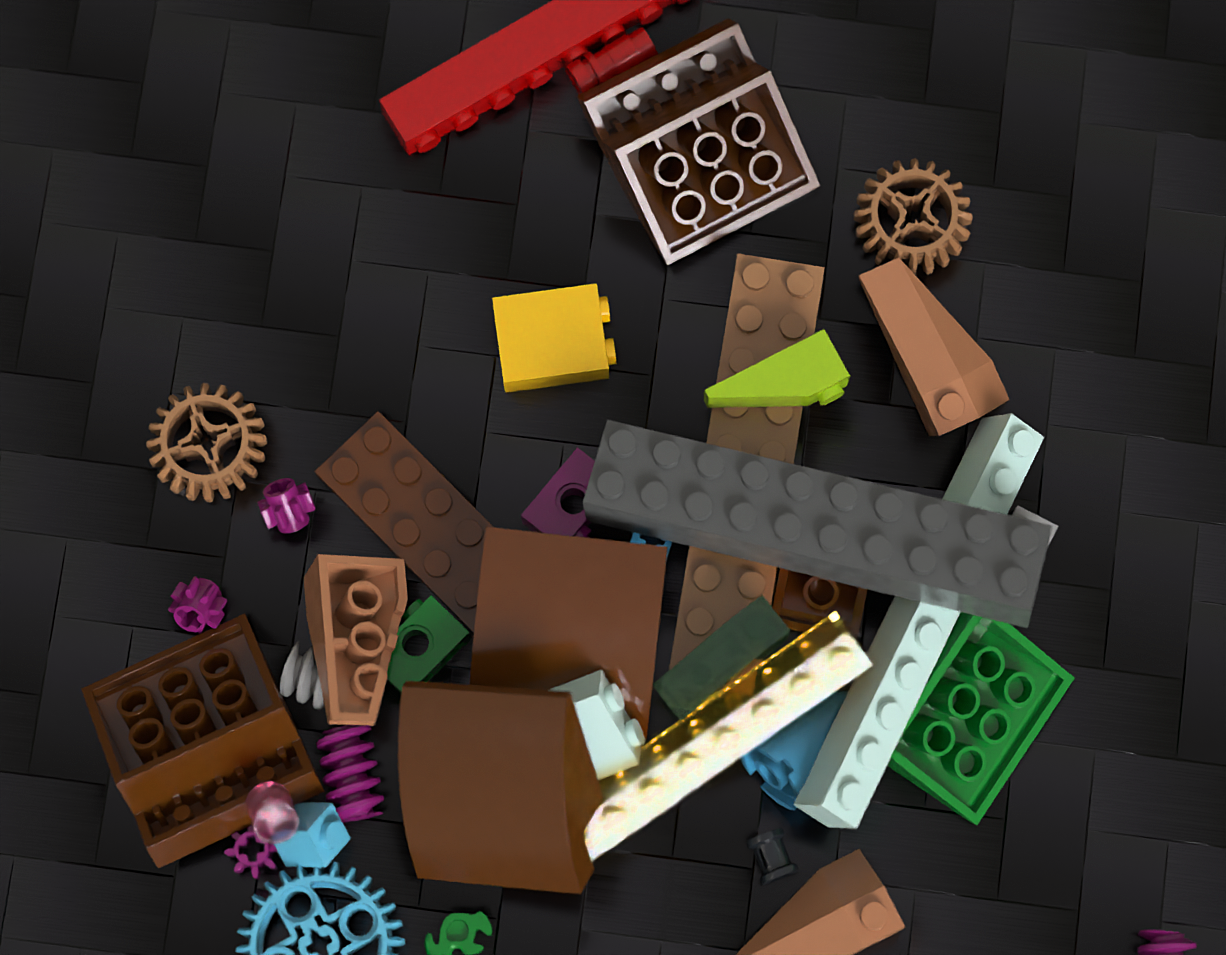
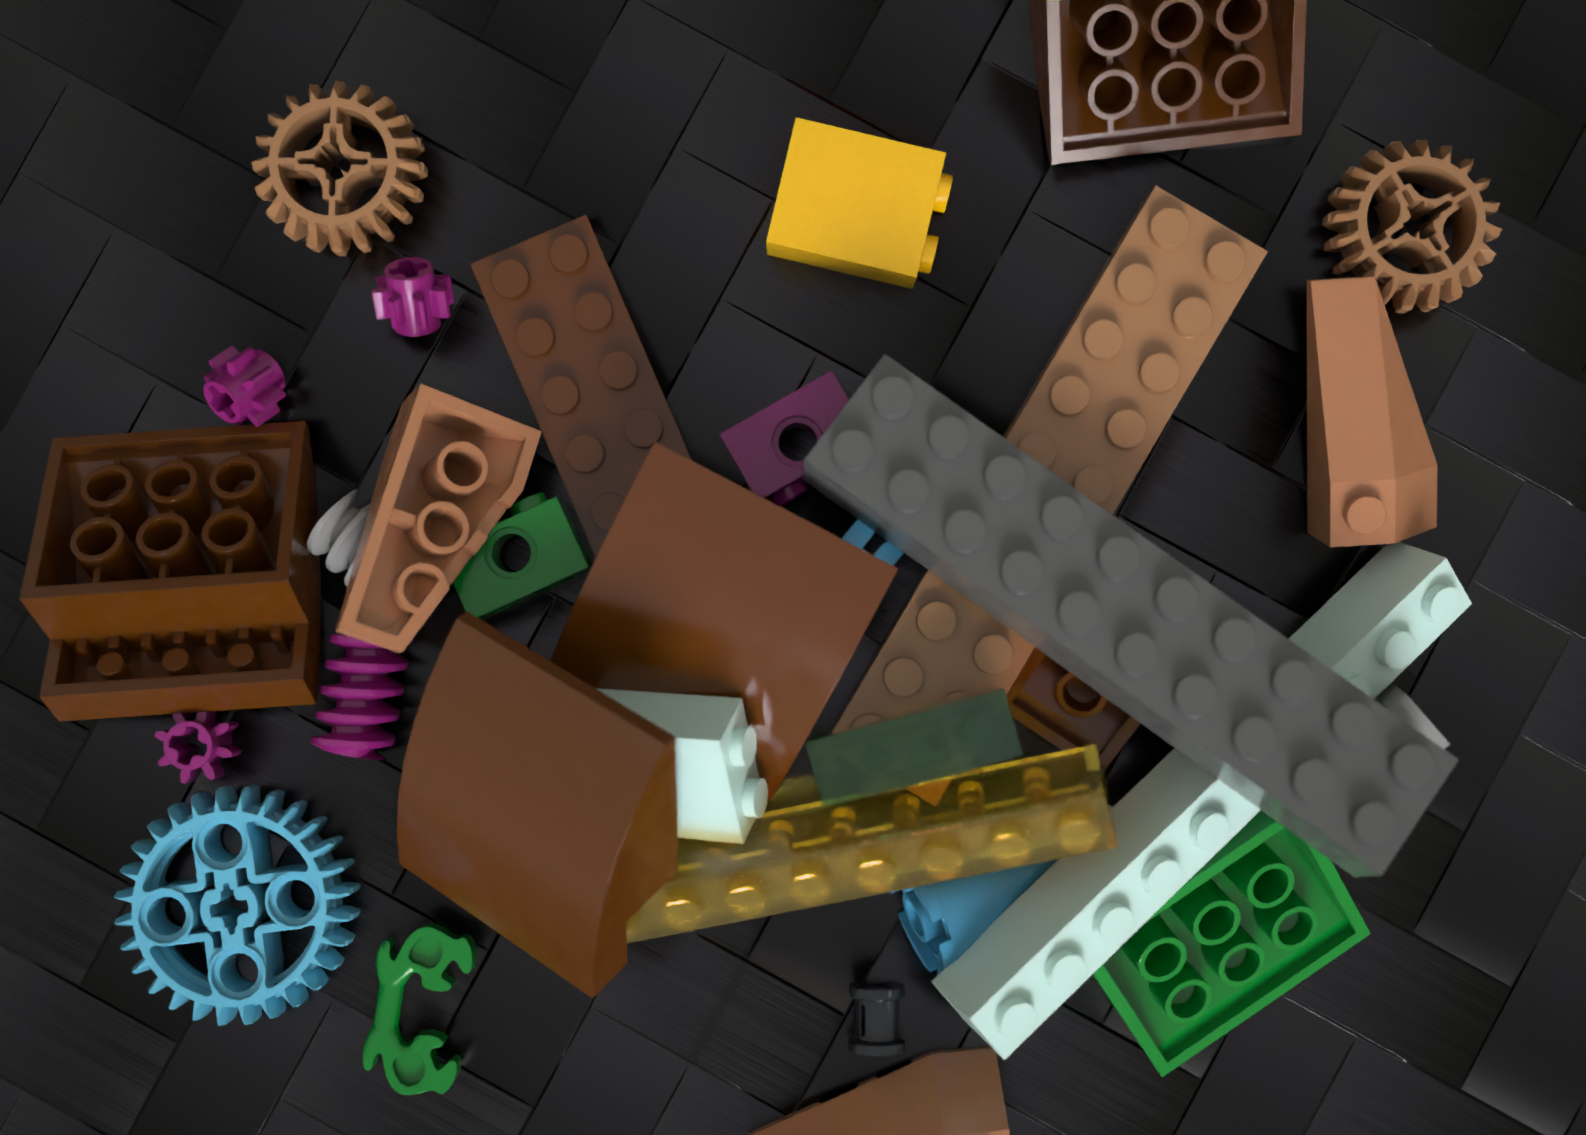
camera: 20 degrees right, 10 degrees up
clear pink wheel [246,782,299,844] -> none
medium azure brick [267,803,351,867] -> none
lime slope [704,329,850,408] -> none

